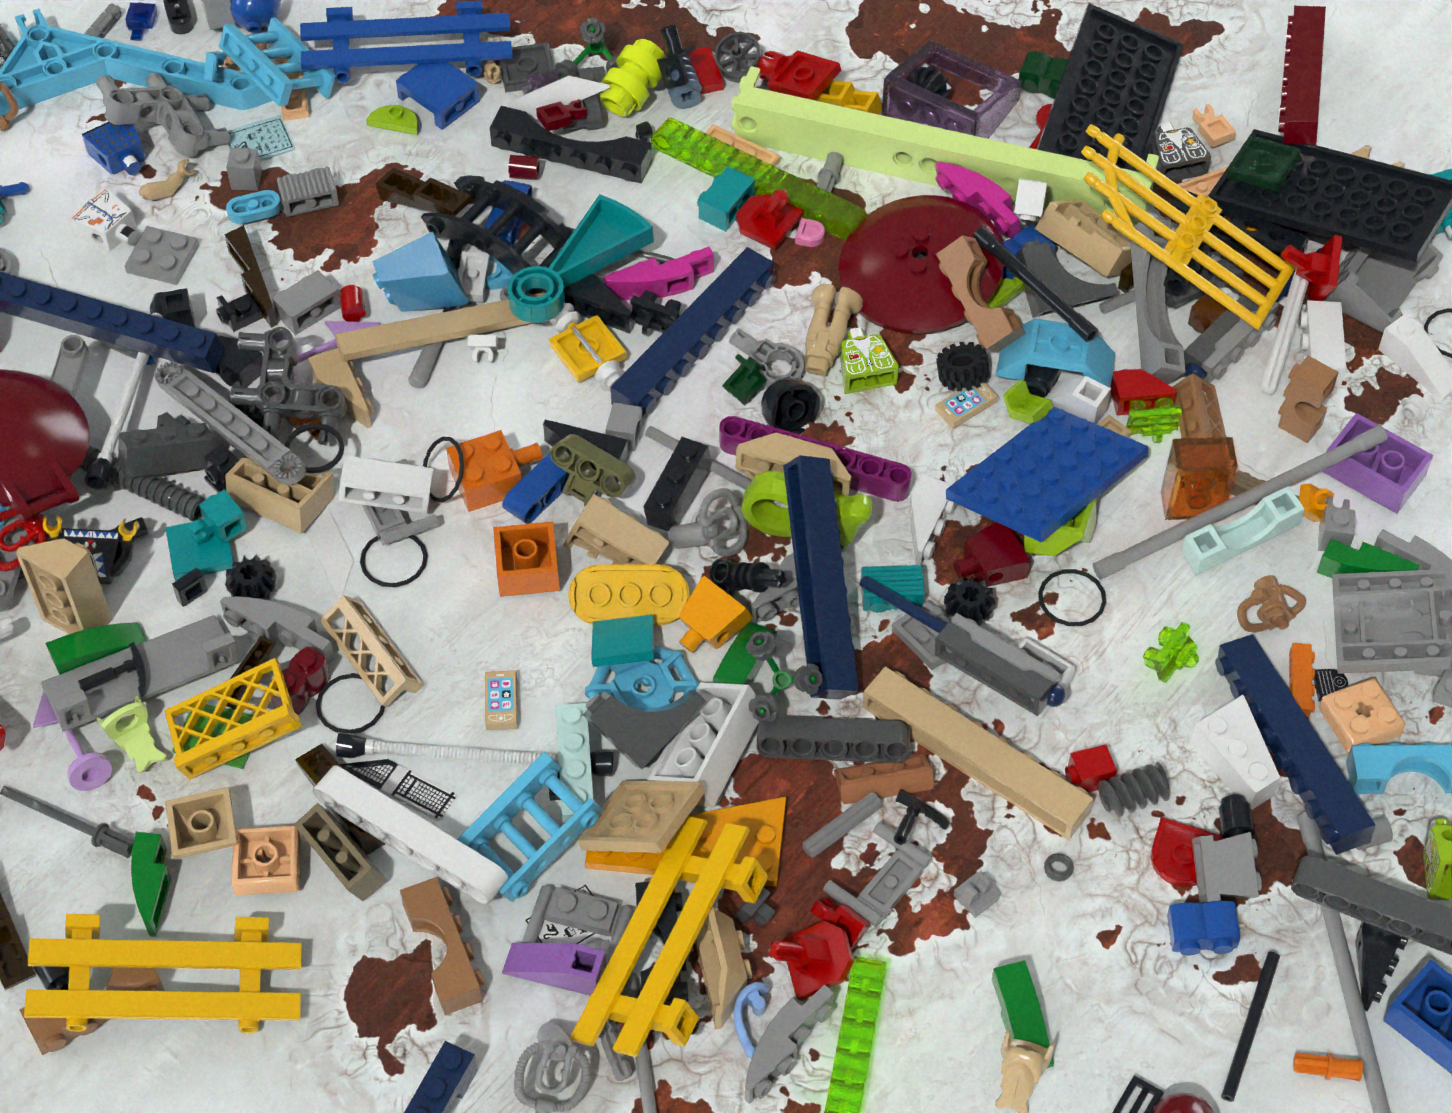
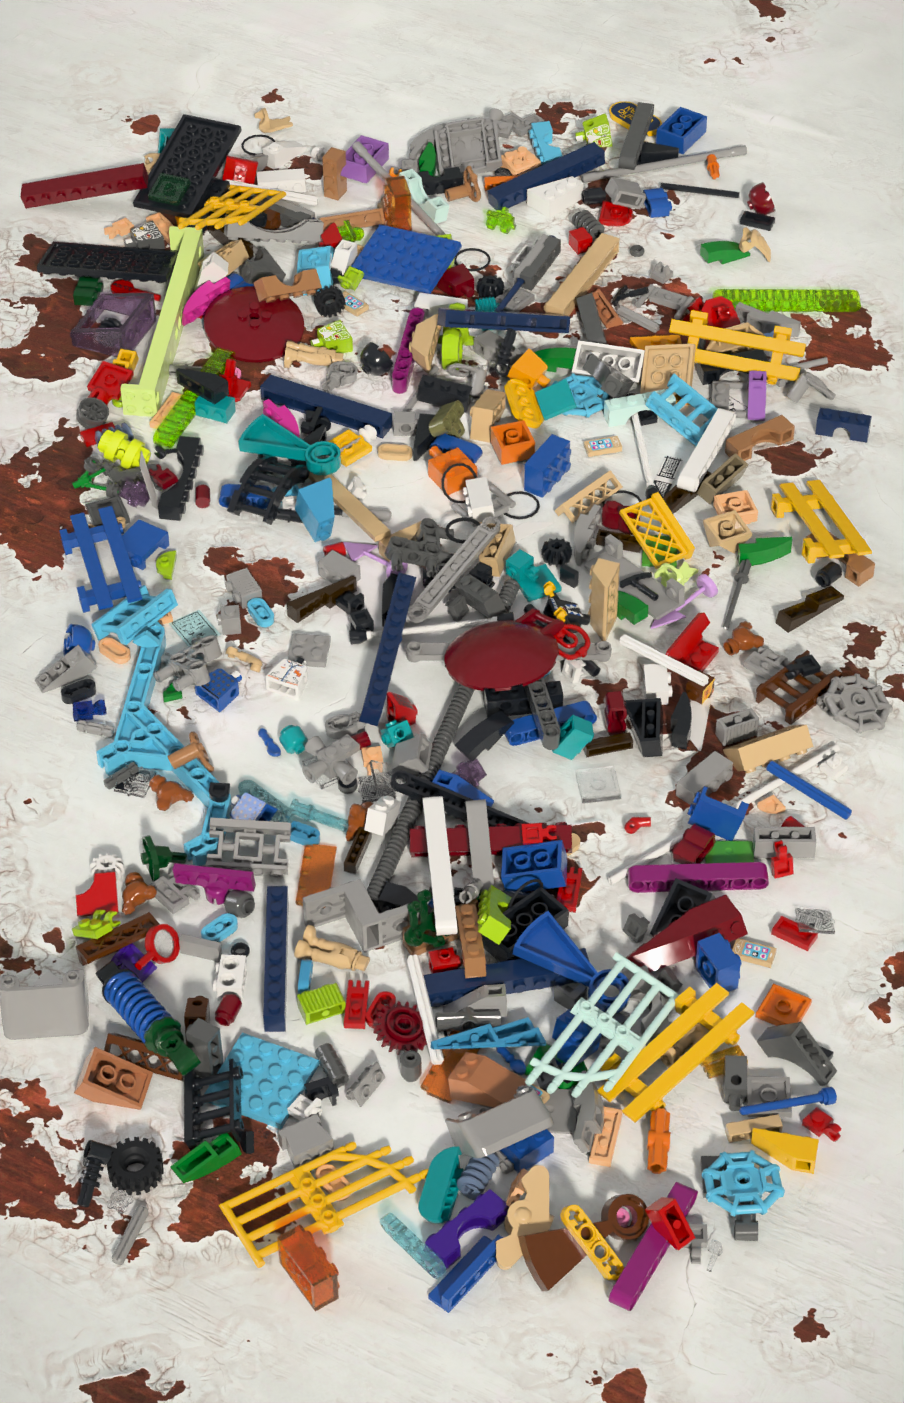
camera: 100 degrees left, 10 degrees down
dark brown slope [375,168,472,216] -> none
black bracket [657,24,696,89] -> none
dark green bracket [722,354,766,405] -> none
dark grey plant [746,631,823,722] -> none
black piece [973,226,1098,342] -> none
none -> black slope [176,368,229,405]
none -> tan tile [378,444,412,461]
none -> black arch [417,167,463,196]
none -> blue brick [524,434,571,498]

